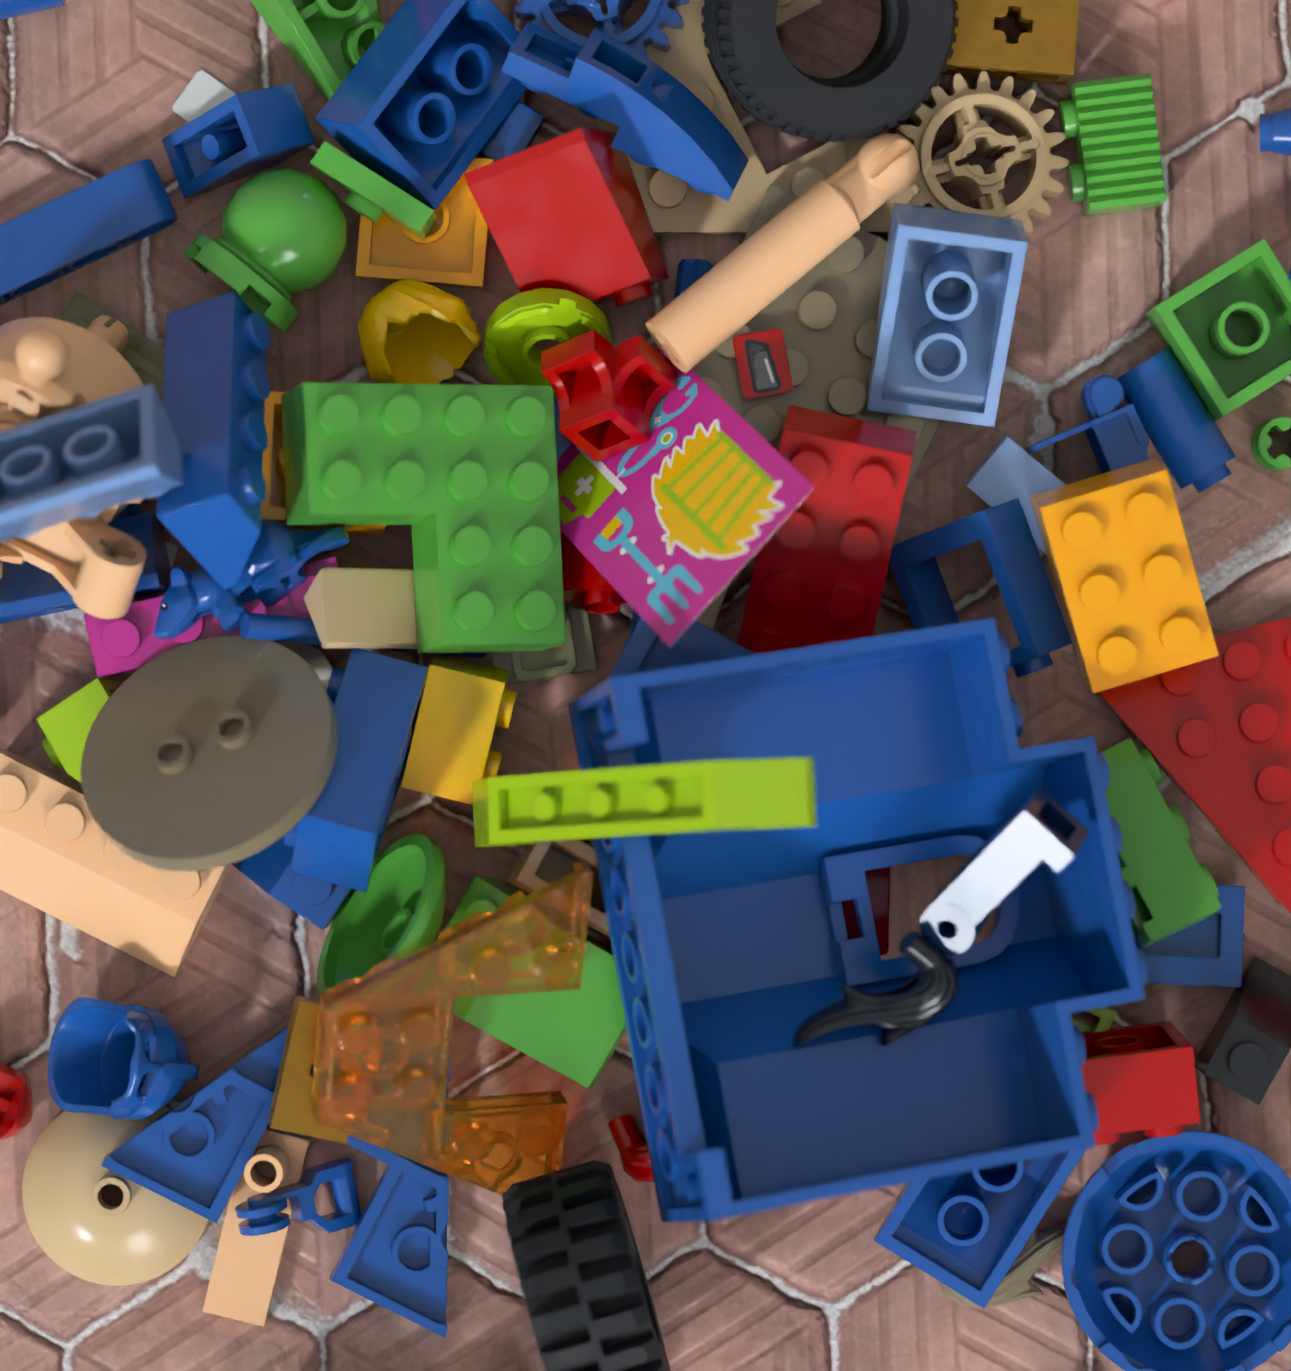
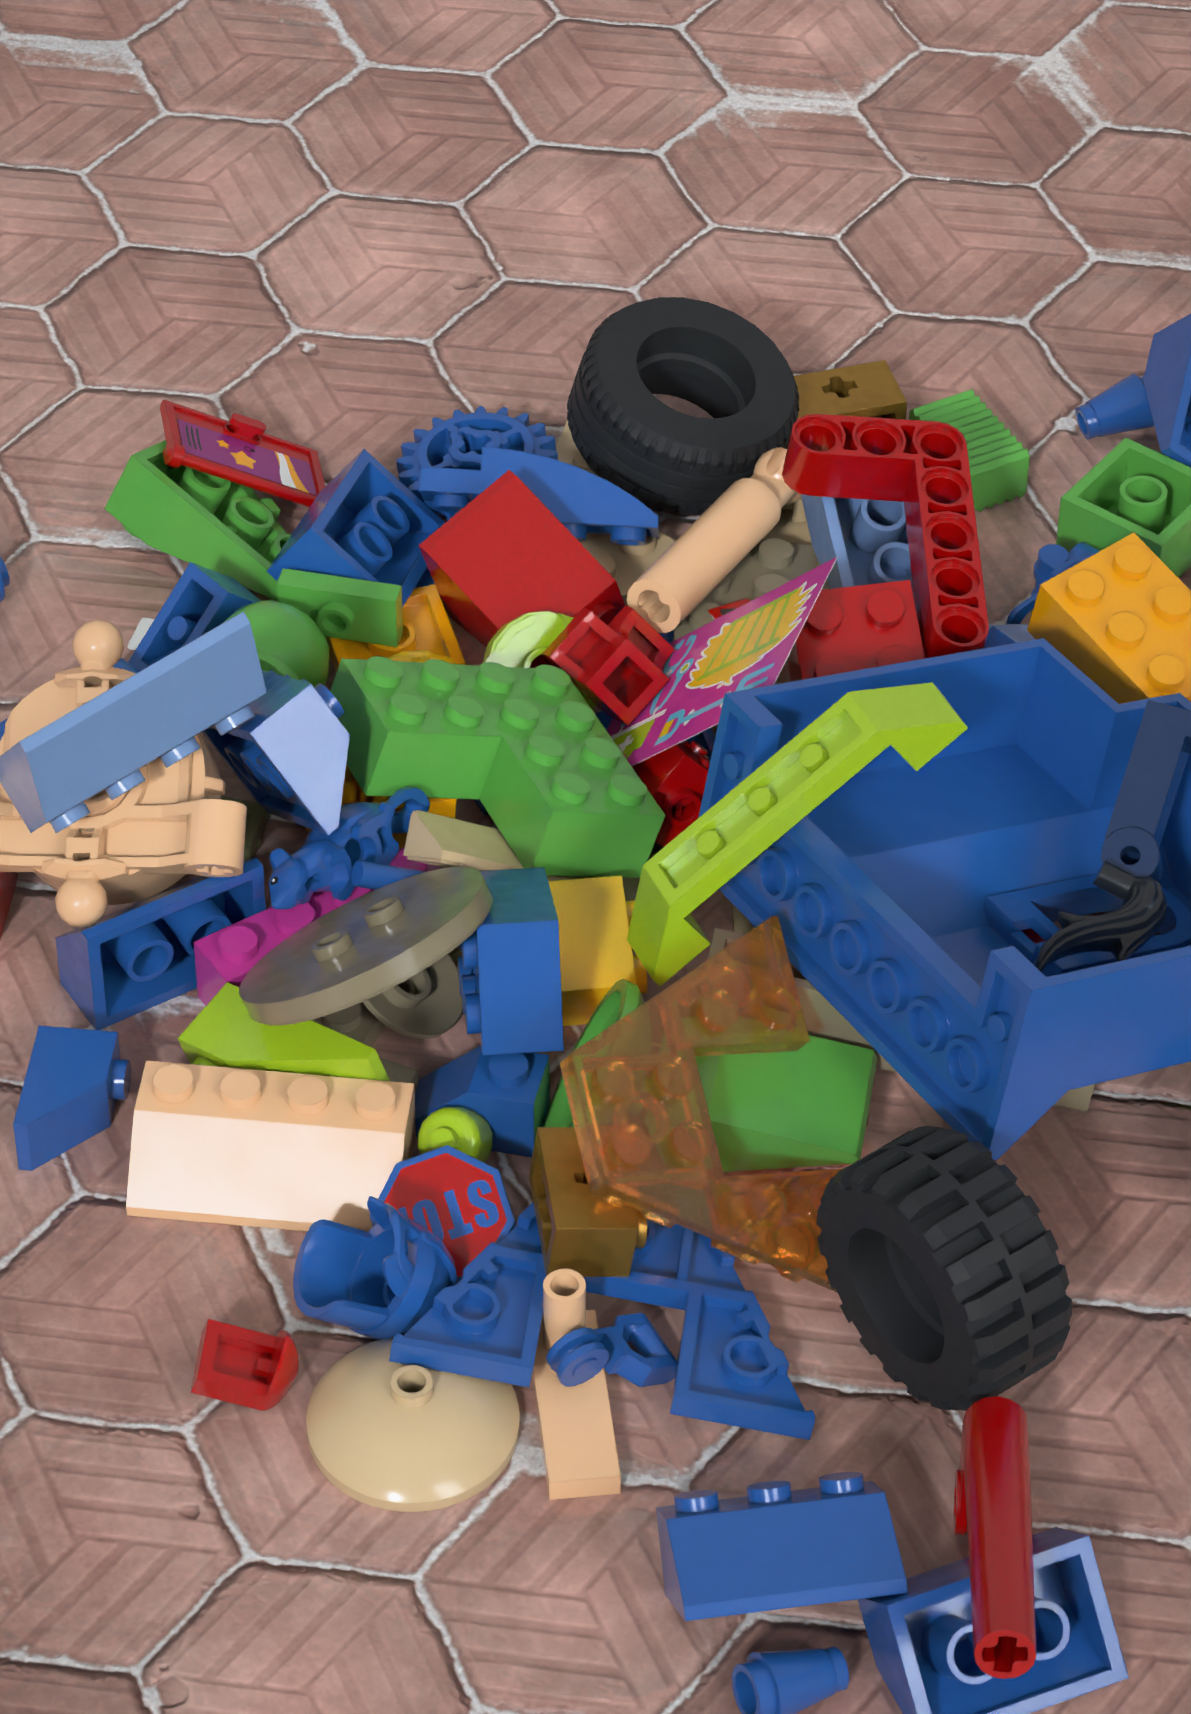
camera: 25 degrees left, 45 degrees down
none -> red piece [369,1145,516,1282]
none -> lime piece [418,1107,492,1163]
none -> red beam [782,414,989,659]

